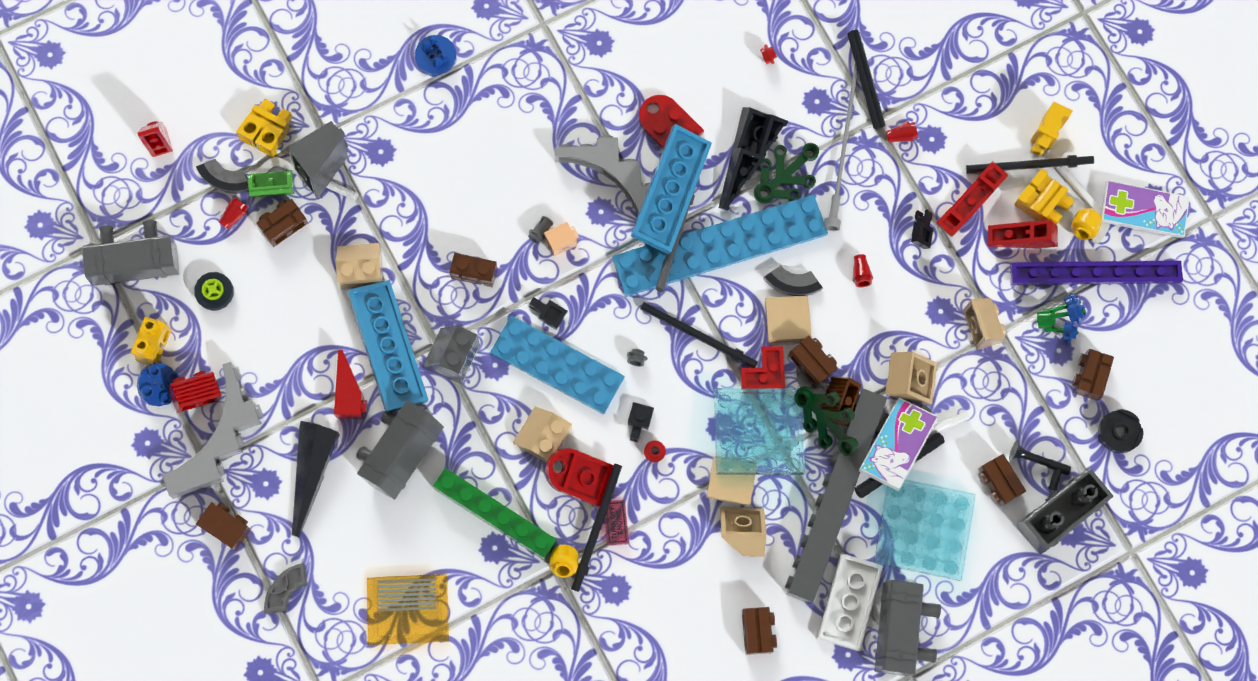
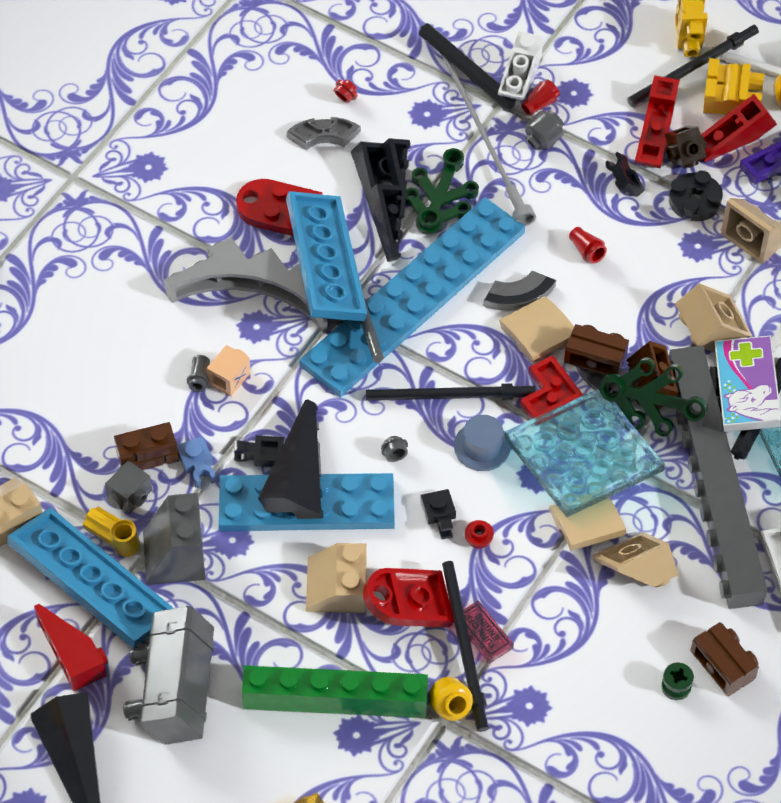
camera: 25 degrees left, 20 degrees down
none -> yellow piece [83,506,141,557]
none -> dark grey brick [105,461,152,514]
none -> medium blue plate [177,436,216,488]
none -> black wedge [258,399,324,519]
none -> flat silver tile [286,117,361,150]
none -> sand blue piece [454,415,511,471]
none -> white slope [498,31,543,100]
none -> dark grey head [525,110,564,150]
none -> dark green wheel [661,662,694,700]
none -> dark brown brick [664,125,707,168]
none -> black plate [668,170,723,221]

